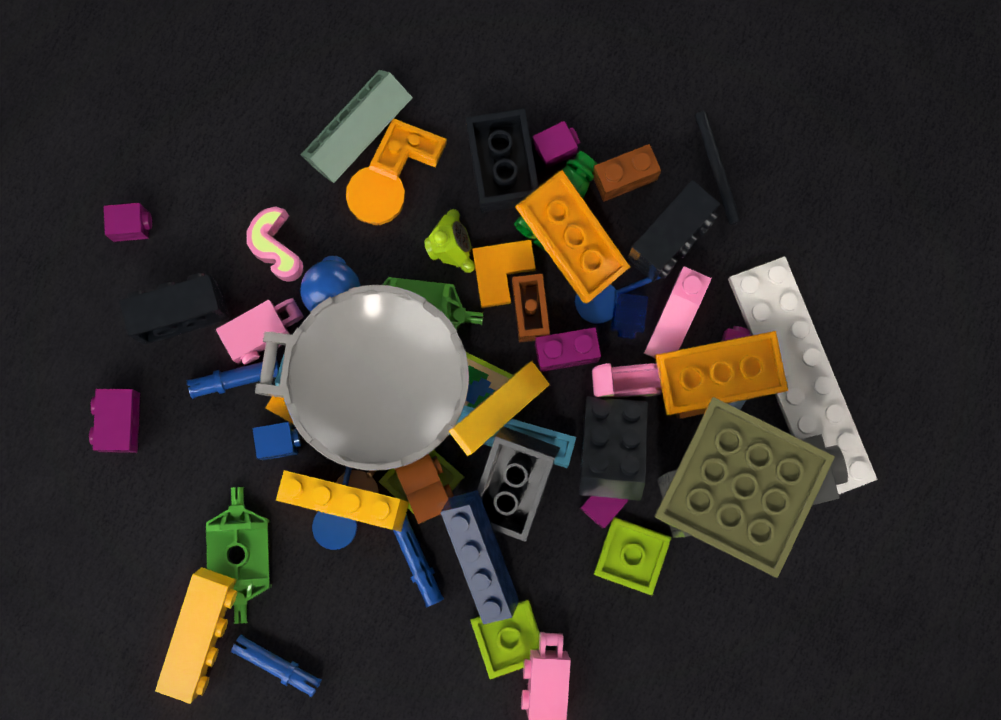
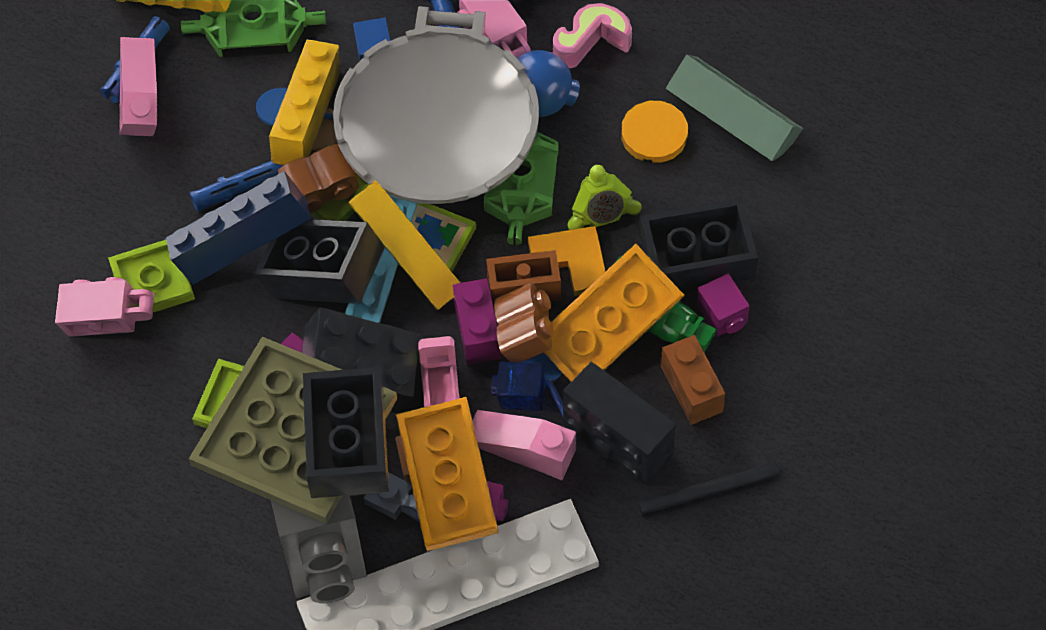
camera: 90 degrees right, 20 degrees down
light orange tile [370,119,447,181] -> none
none -> bright pink slope [120,37,157,136]
none -> black brick [303,367,389,498]
none -> dark orange brick [494,282,554,365]

